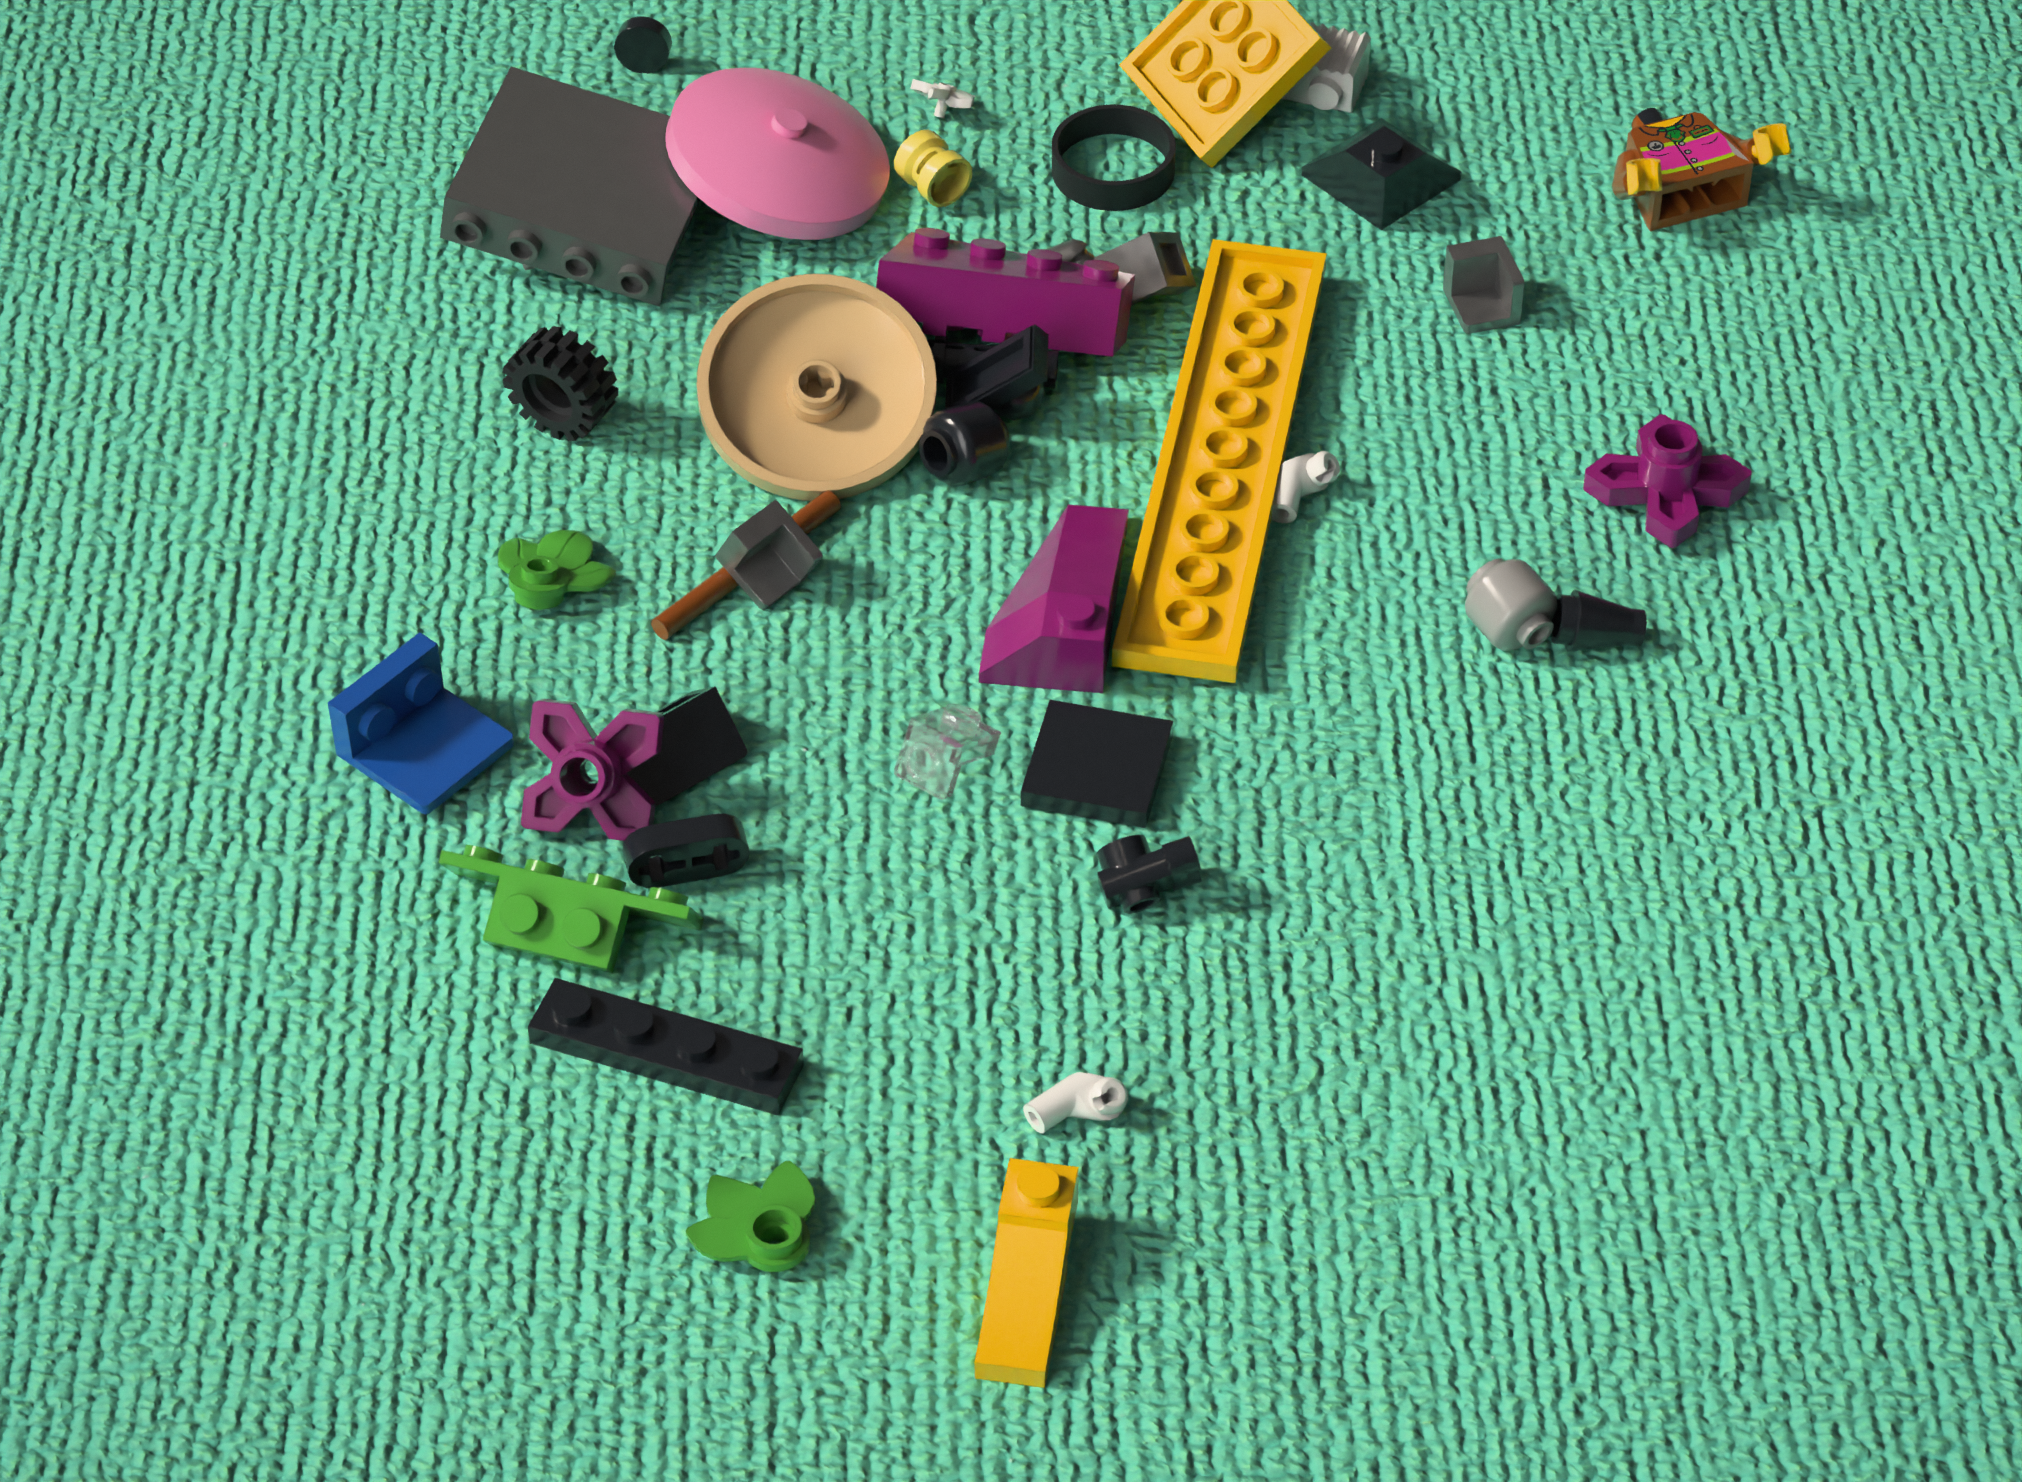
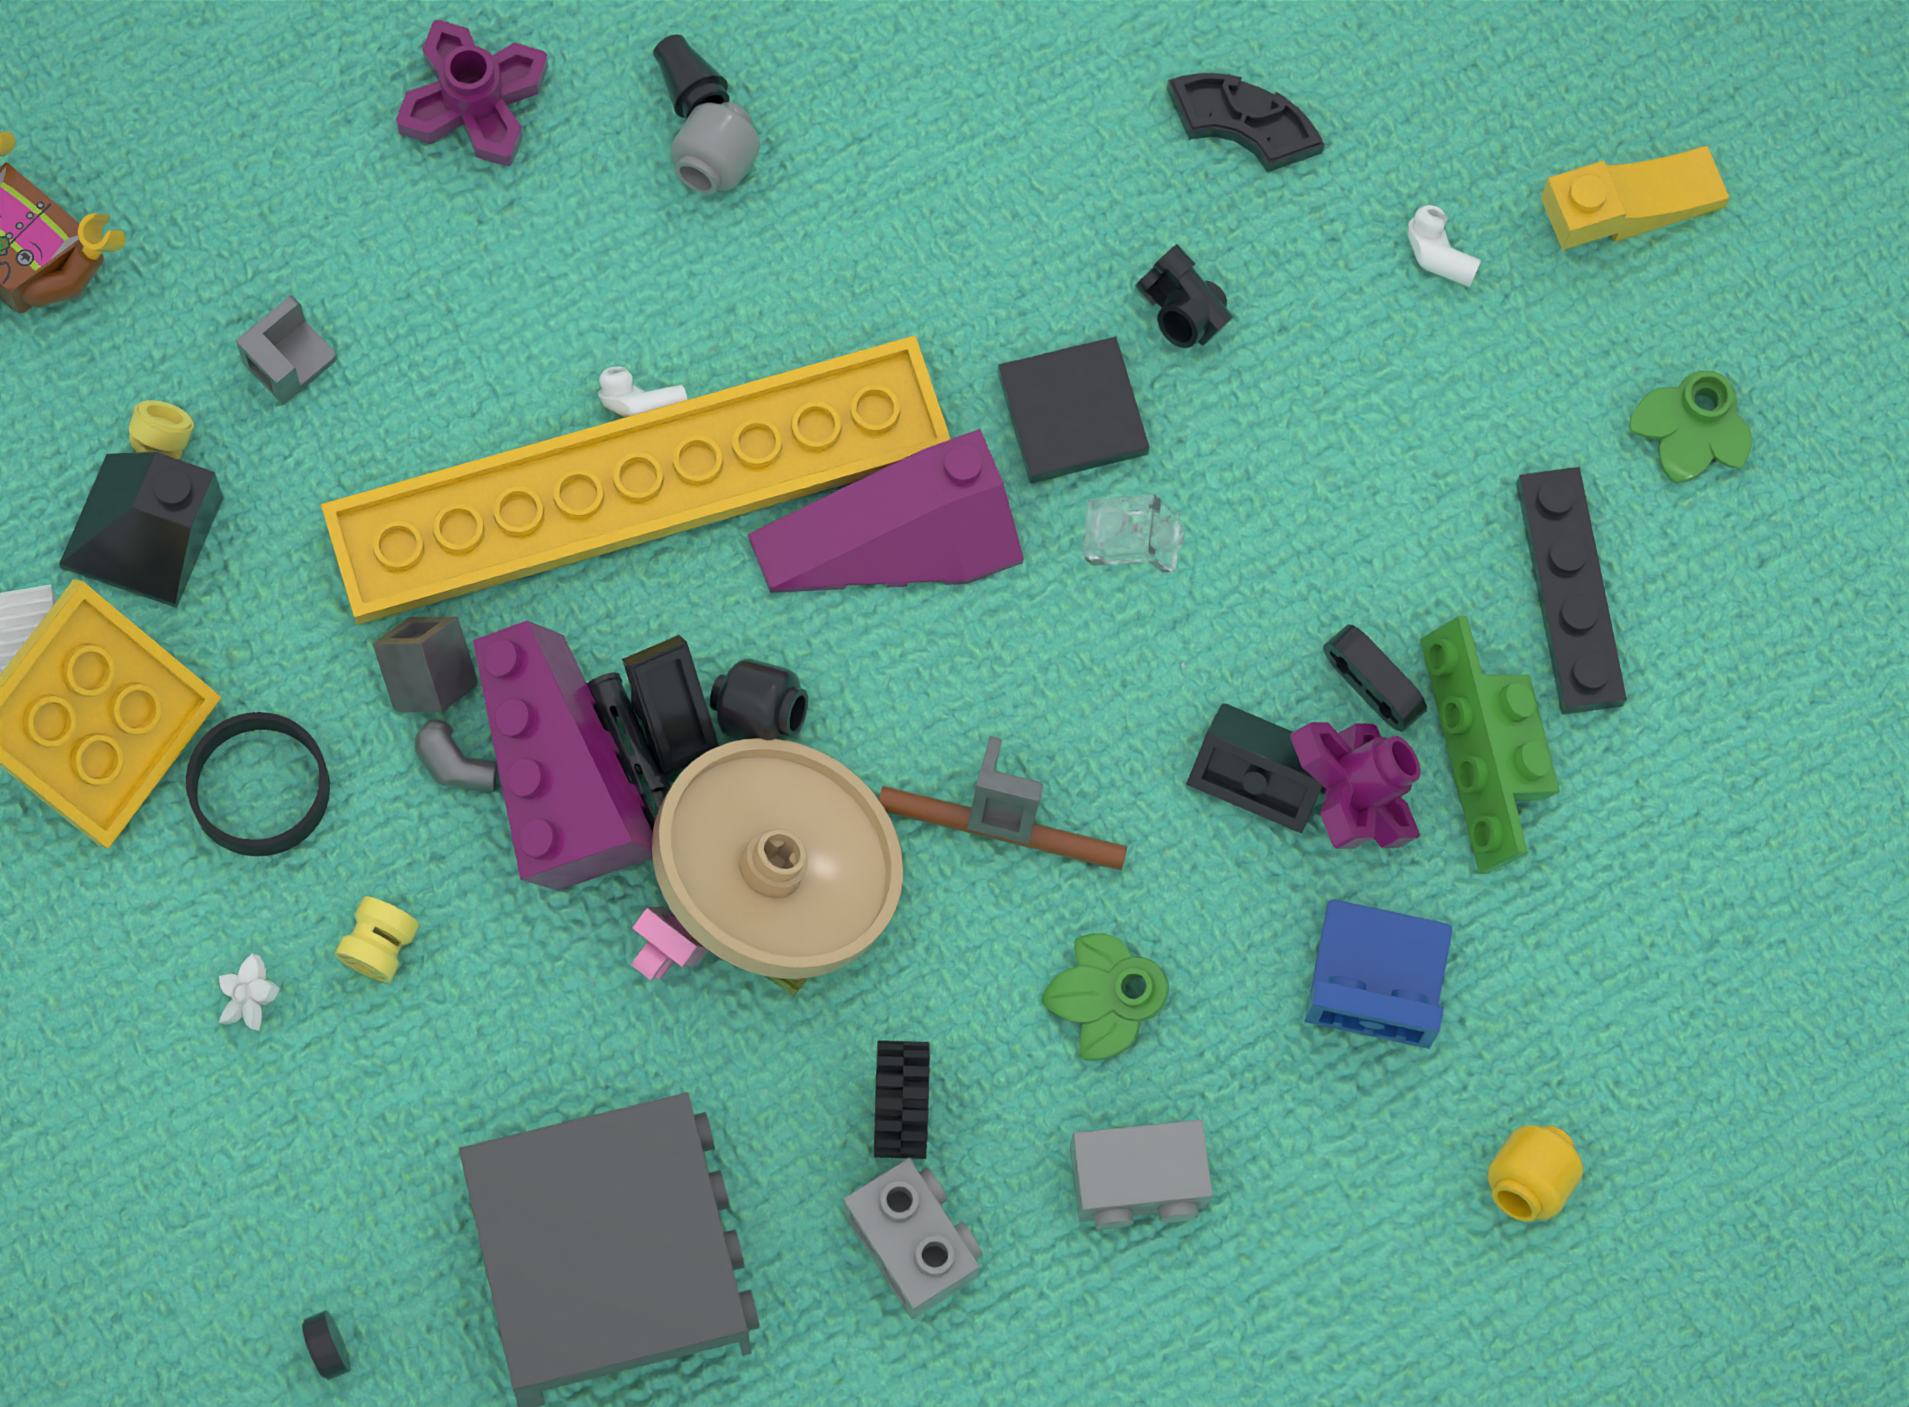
camera: 125 degrees left, 25 degrees up
bright pink dish [665,68,890,240] -> none
none -> light yellow tile [128,400,194,460]
none -> light grey brick [842,1158,983,1320]
none -> light grey brick [1070,1120,1212,1229]
none -> black tile [1167,73,1325,172]
none -> yellow head [1487,1125,1584,1222]

